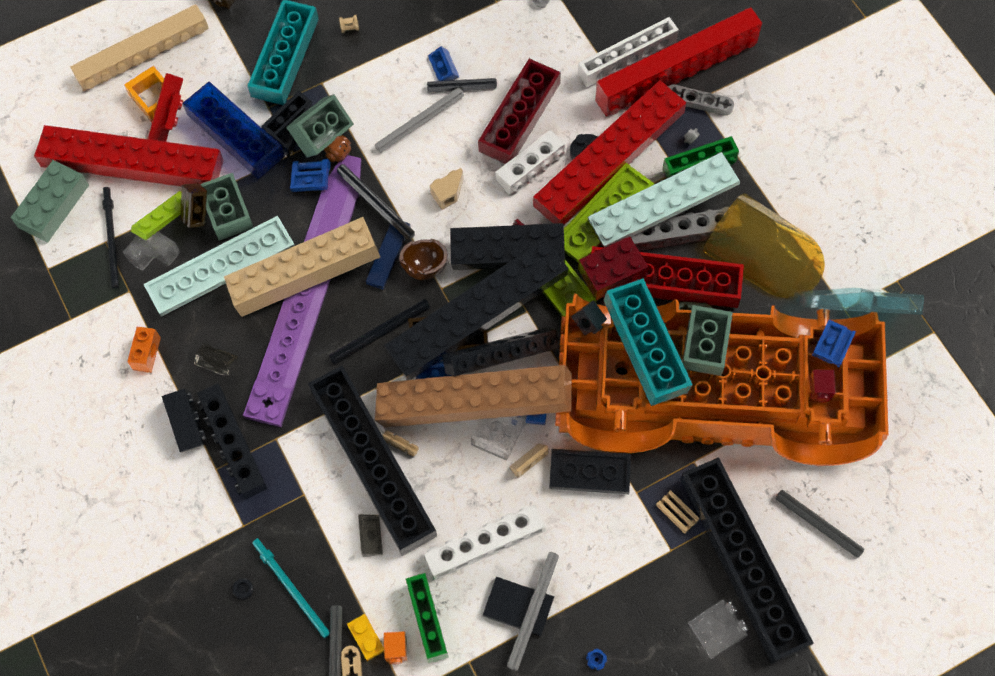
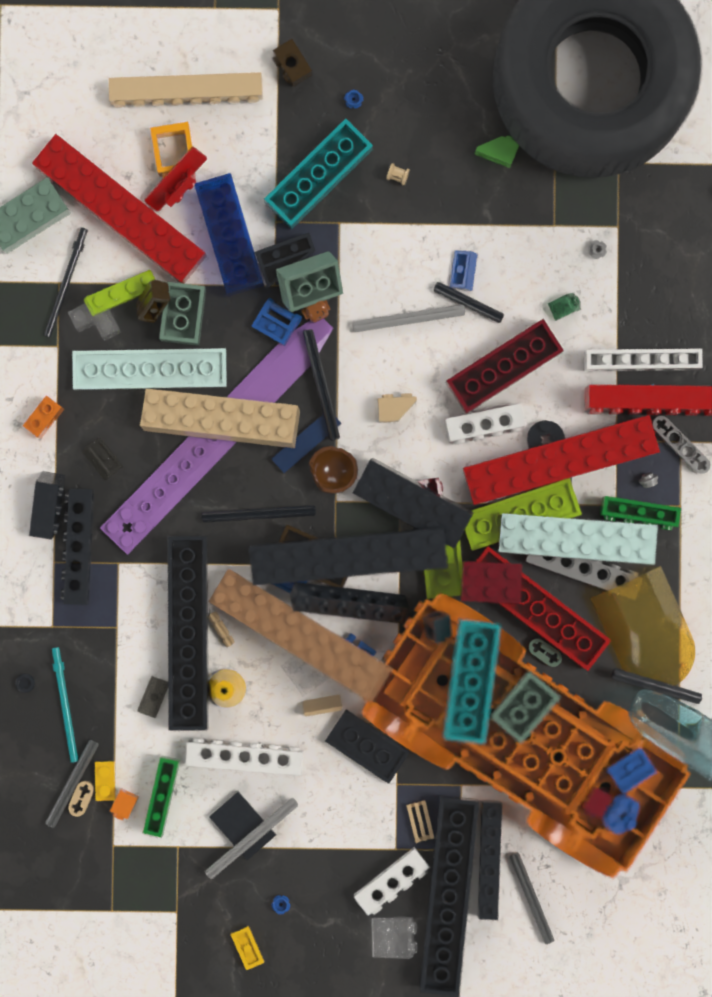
camera: 20 degrees right, 20 degrees up
none -> yellow cone [208,669,246,708]
none -> white brick [354,847,429,915]
none -> black brick [477,800,502,920]
none -> clear green bracket [548,293,581,321]
none -> blue plate [603,795,639,834]
none -> black axle [611,668,702,704]

